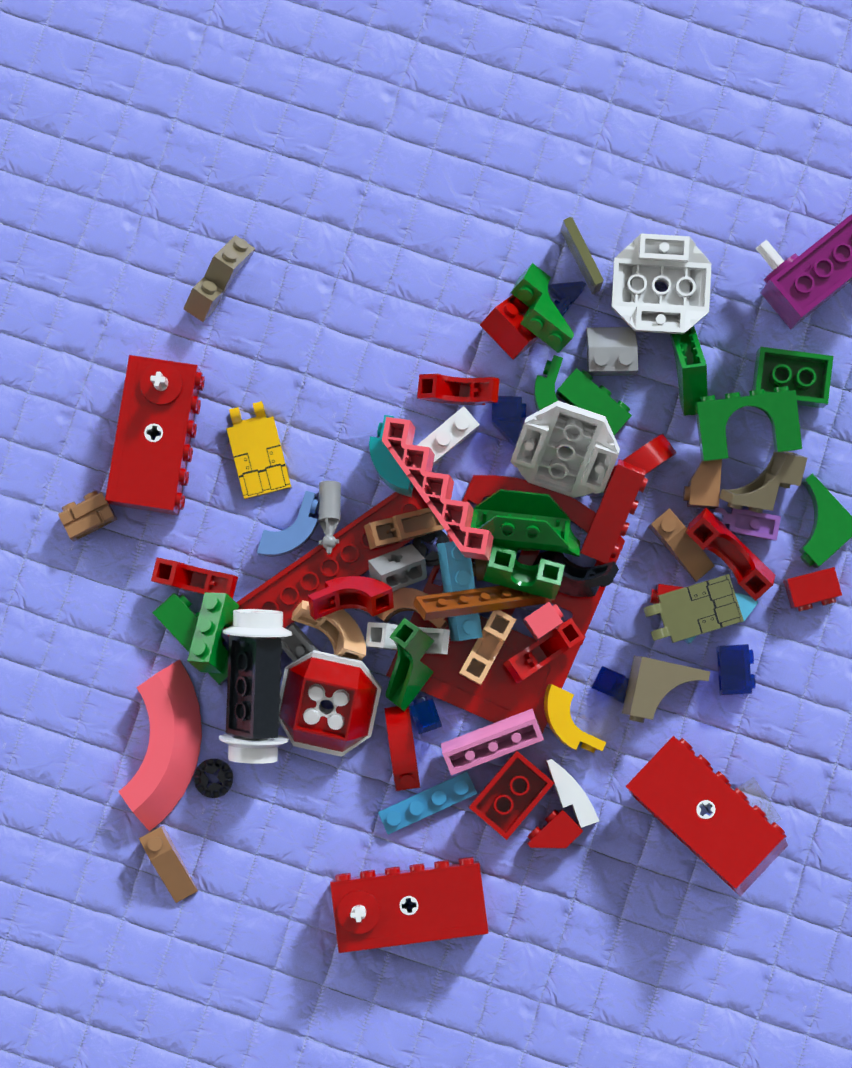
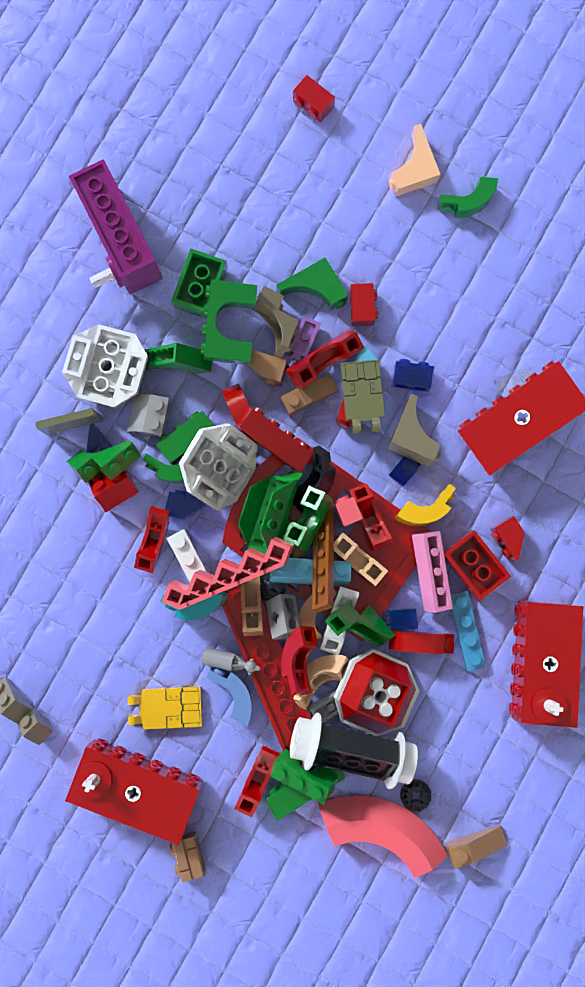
camera: 80 degrees left, 0 degrees up
white slope [545,759,599,828] -> none

